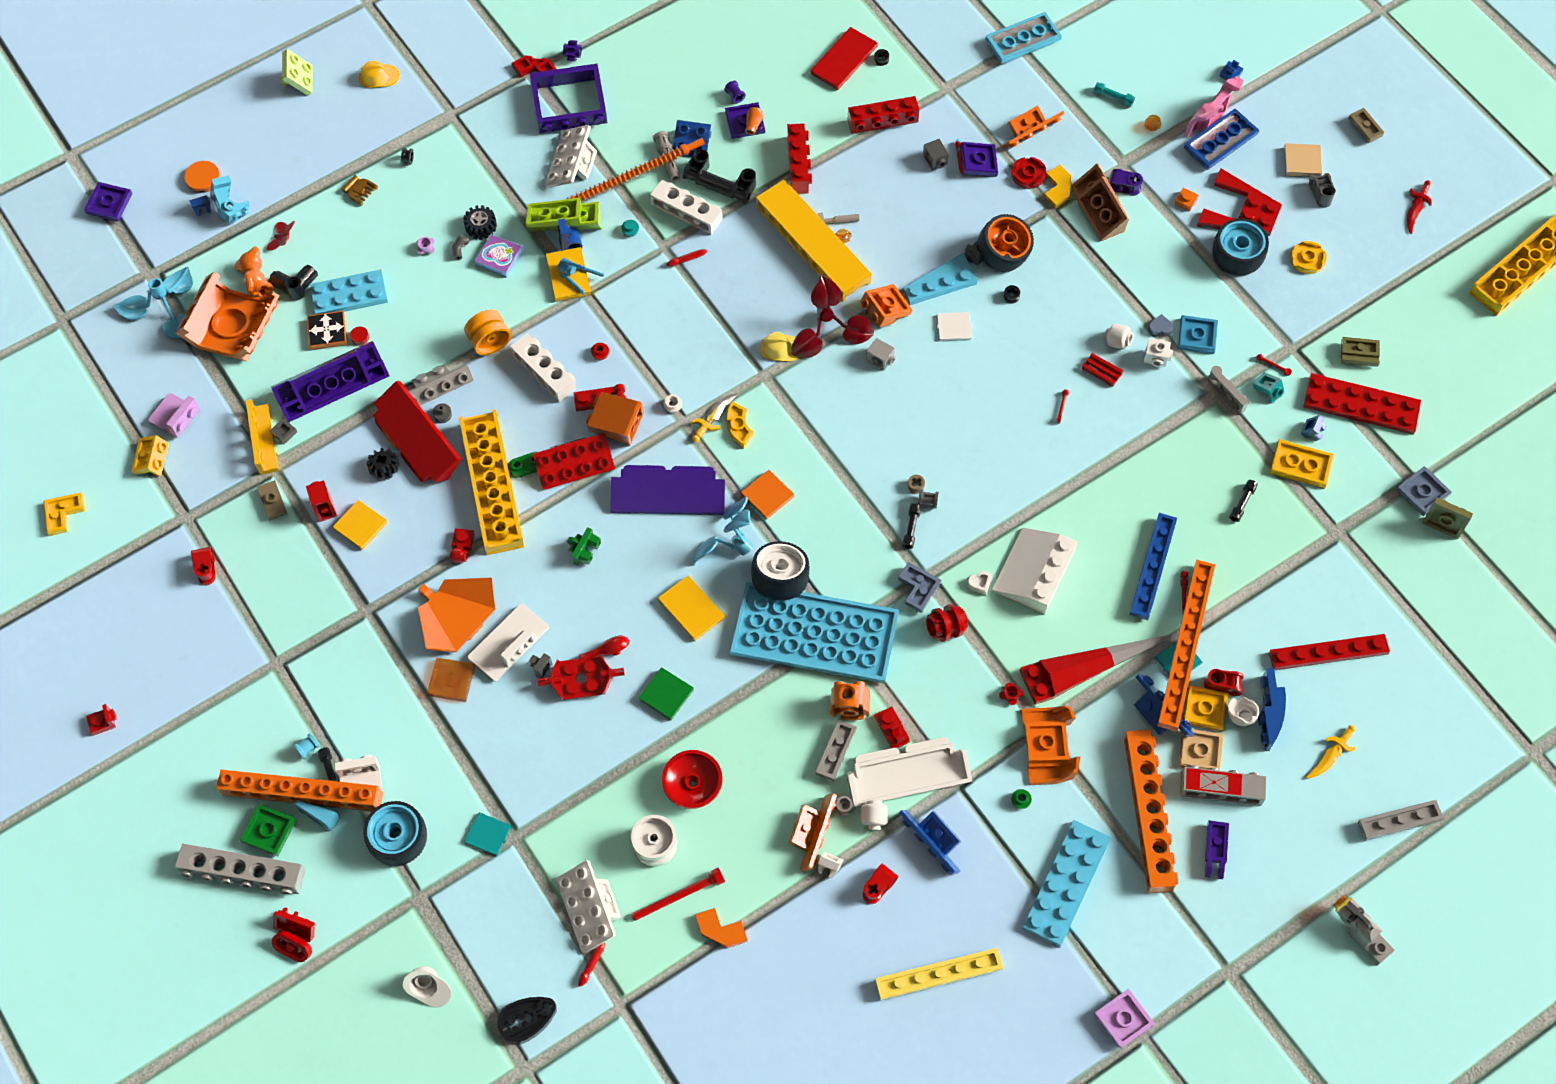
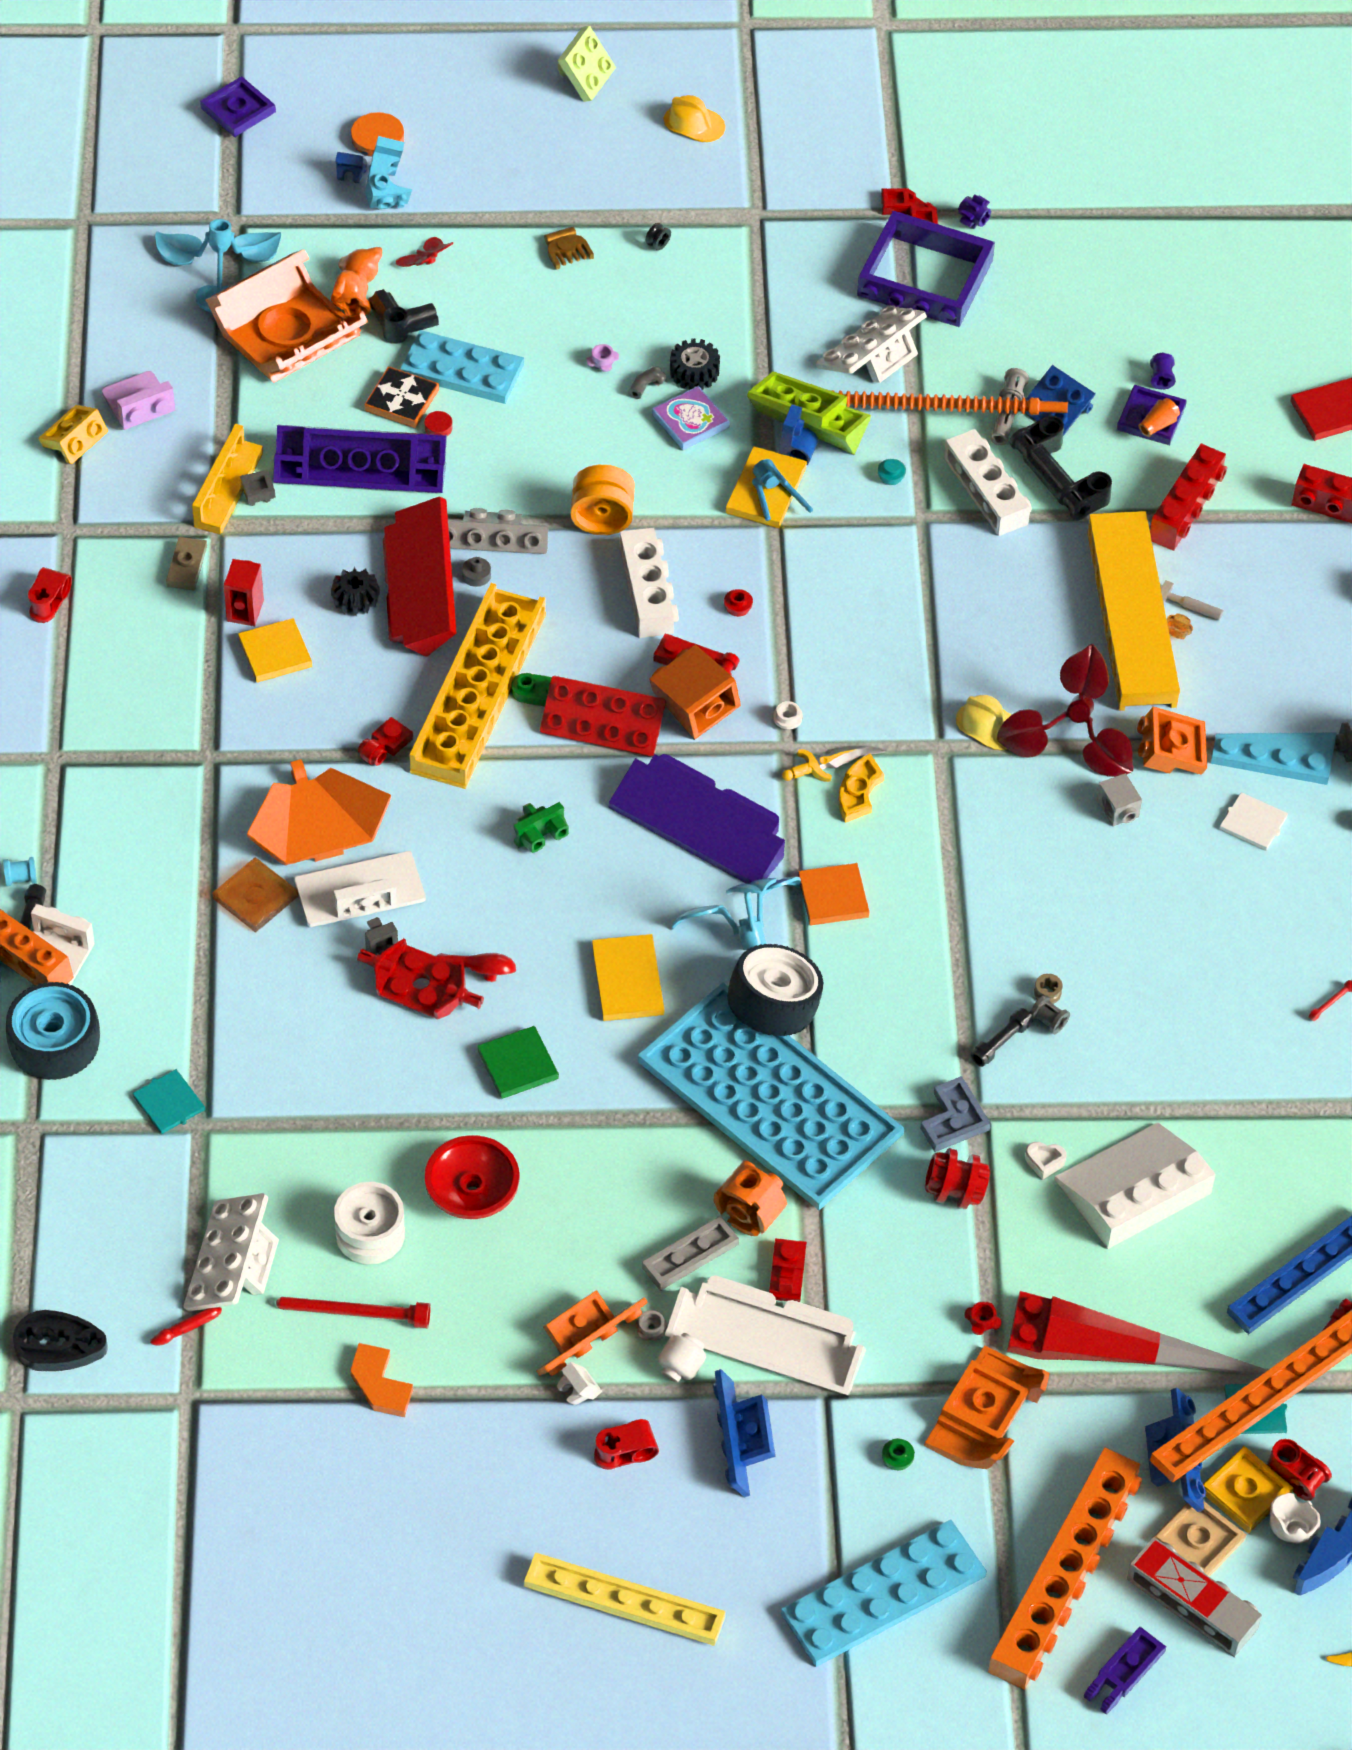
camera: 30 degrees right, 10 degrees down
red piece [666,249,707,267] -> none

